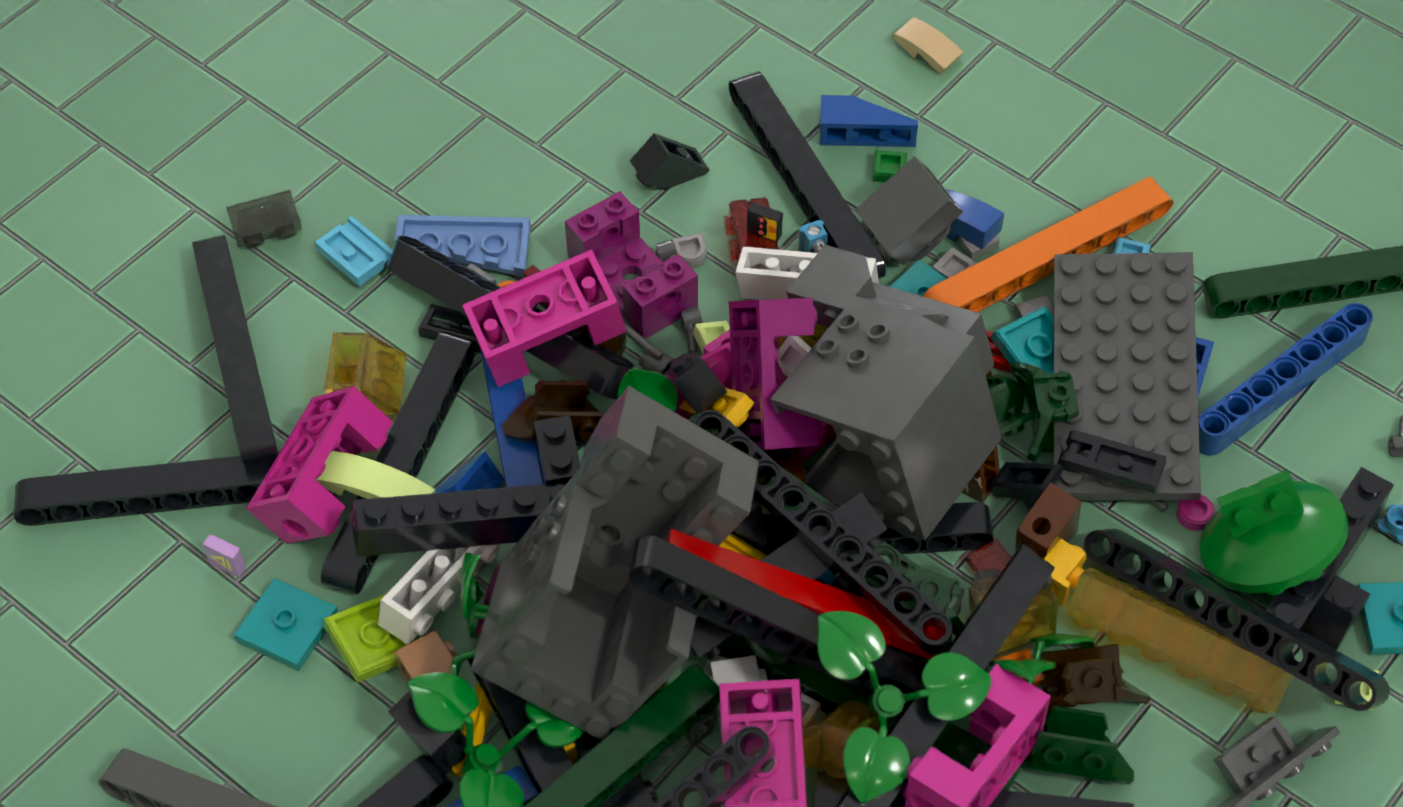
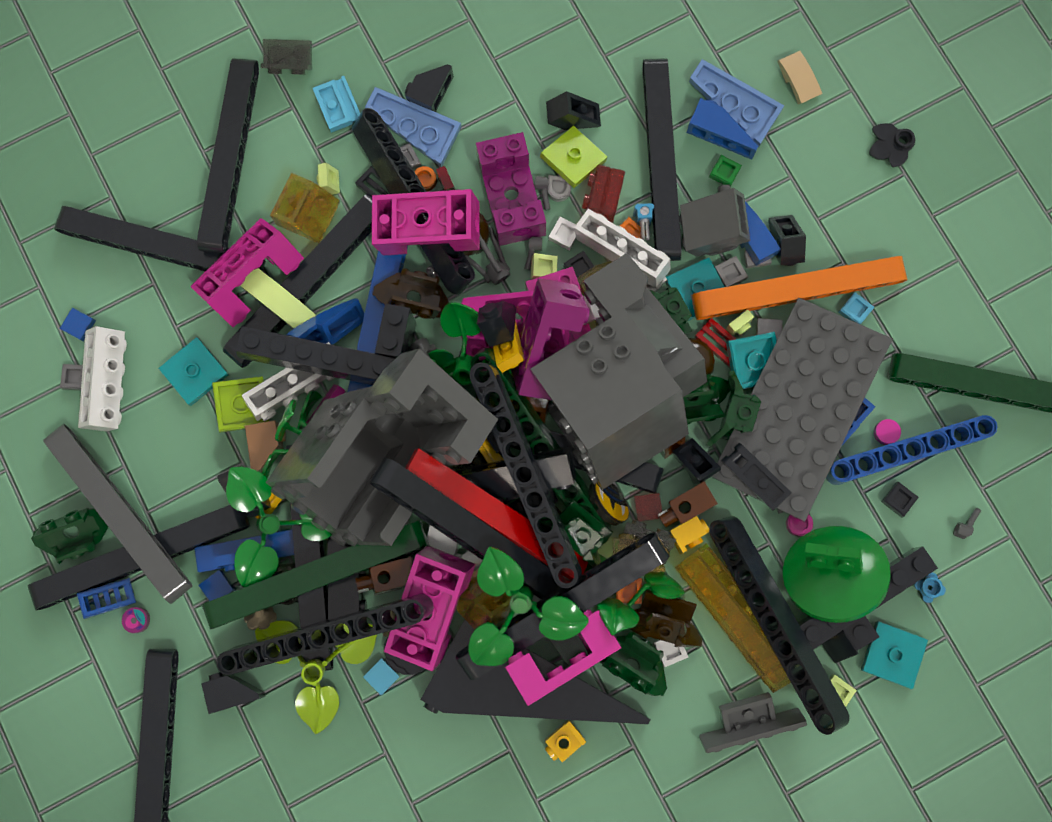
camera: 25 degrees right, 25 degrees up
lavender tile [202,535,246,578] -> none
black tile [747,202,783,243] -> none
none -> blue tile [59,308,96,342]
none -> flat silver tile [60,364,83,391]
none -> white brick [78,326,127,431]
none -> yellowish green plate [317,163,340,195]
none -> reddish brown torso [355,557,413,595]
none -> black slope [405,64,454,112]
none -> lime plate [540,126,607,188]
none -> white tile [548,217,576,251]
none -> tile [588,482,629,526]
none -> white tile [654,640,688,667]
none -> medium blue wing [689,59,784,147]
none -> yellowish green plate [725,310,754,336]
none -> black slope [769,215,806,266]
none -> black plate [869,123,916,168]
none -> dark pink tile [874,419,901,445]
none -> black tile [881,481,919,518]

